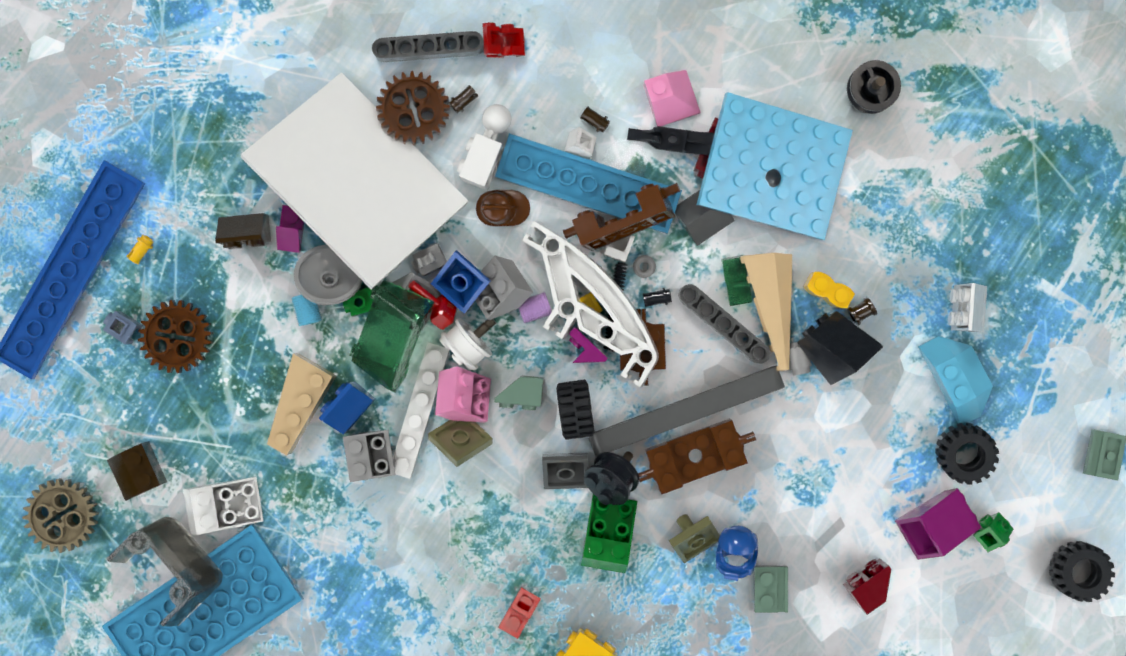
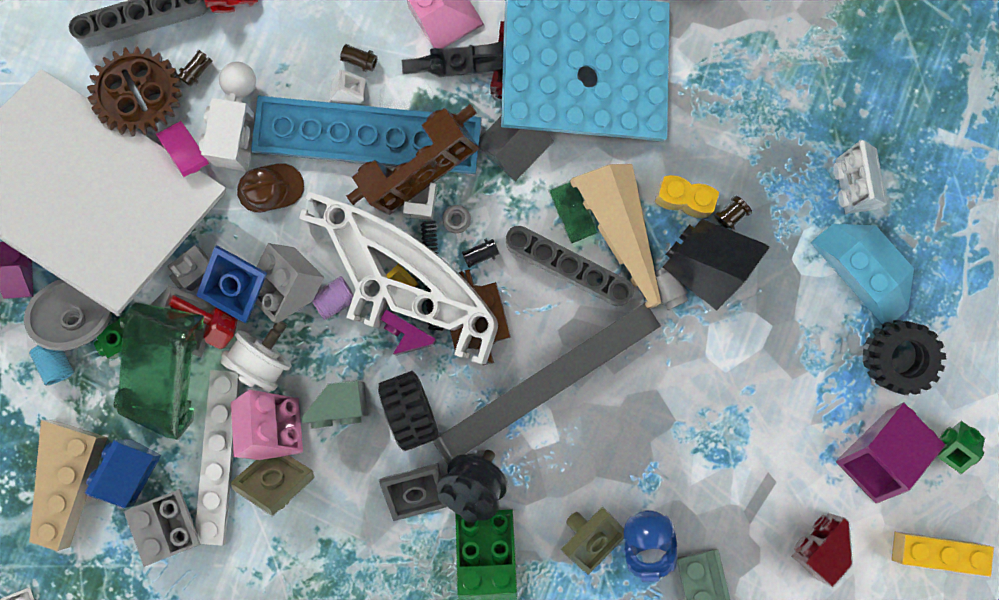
camera: 10 degrees left, 5 degrees down
reddish brown brick [638,418,756,494] -> none
none -> dark pink slope [156,121,209,177]
none -> yellow brick [891,531,994,577]

